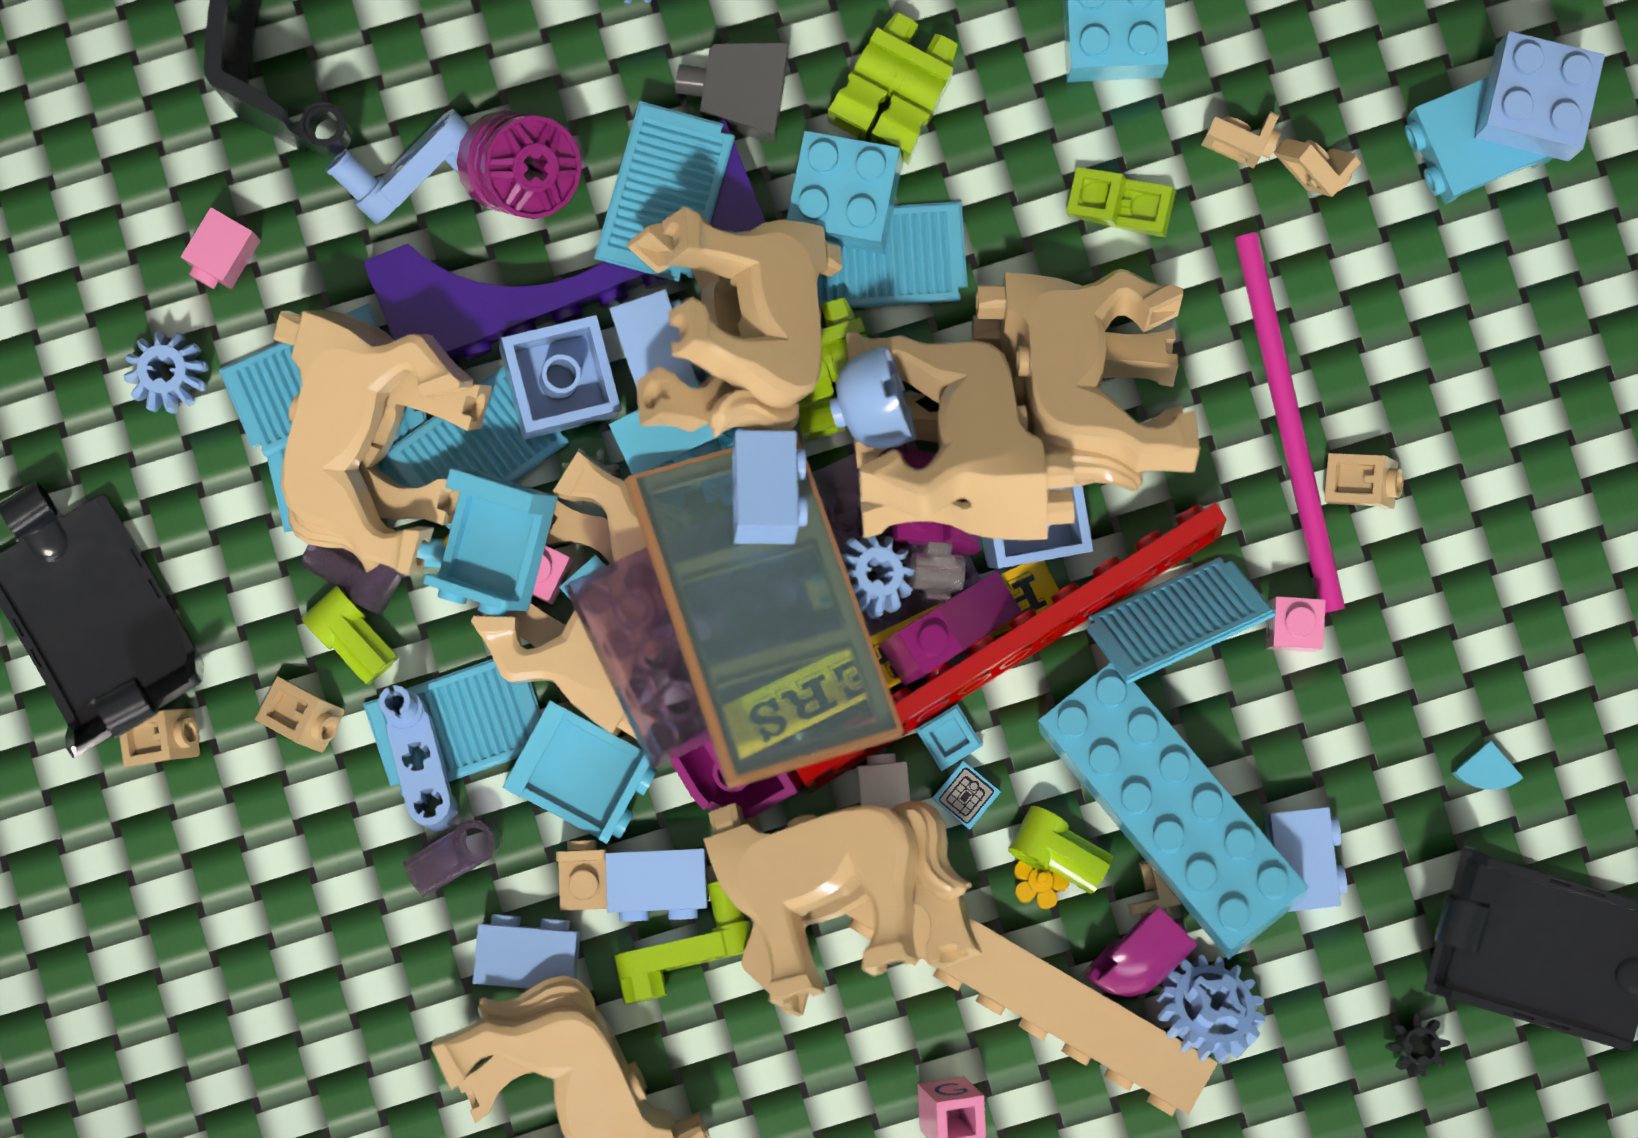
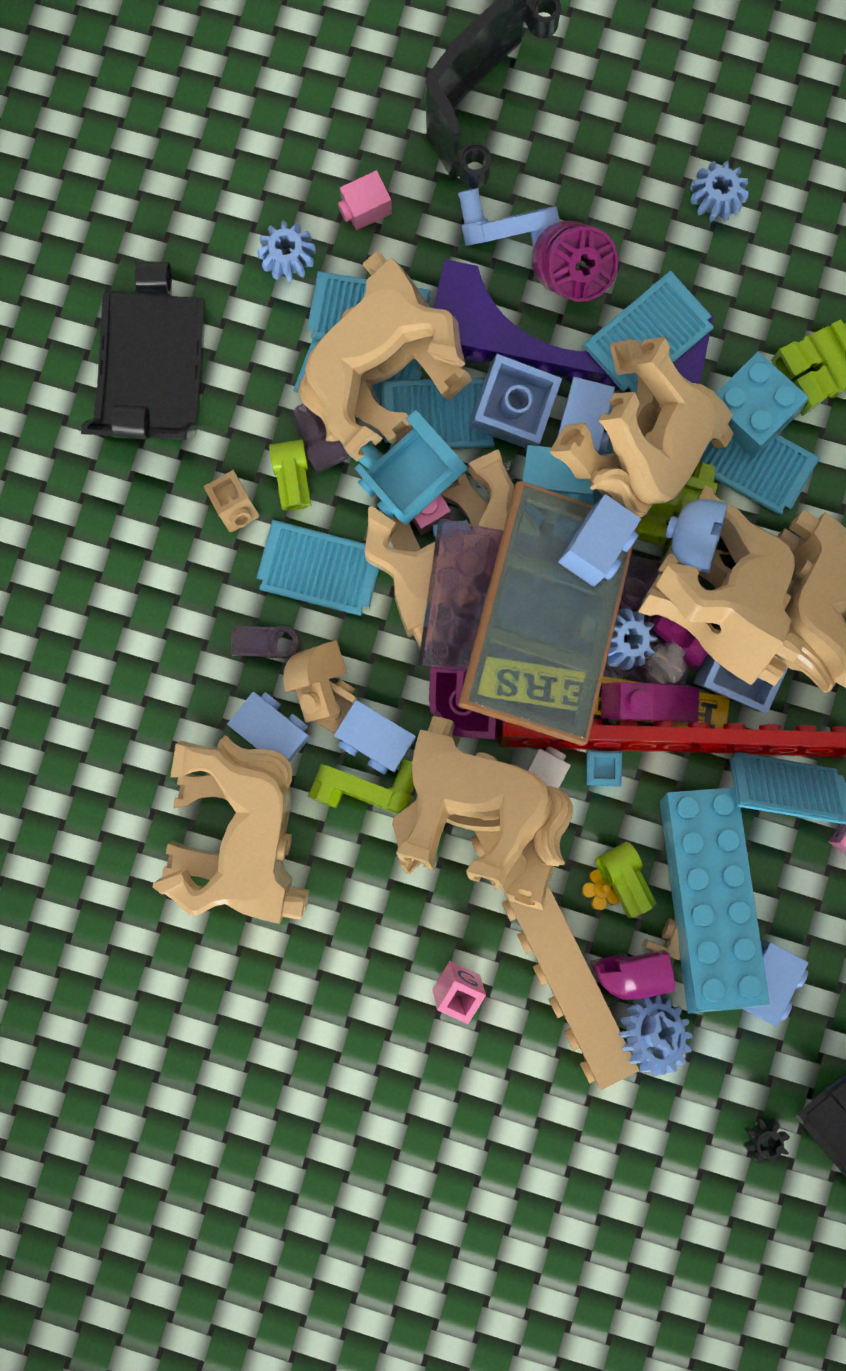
camera: 35 degrees right, 0 degrees up
tan bracket [120,708,200,767] -> none
light blue beam [379,685,459,832] -> none
medium azure panel [502,701,657,844] -> none
dark grey torso [675,43,789,144] -> none
tile [932,761,1001,830] -> none
none -> tan brick [283,640,347,723]

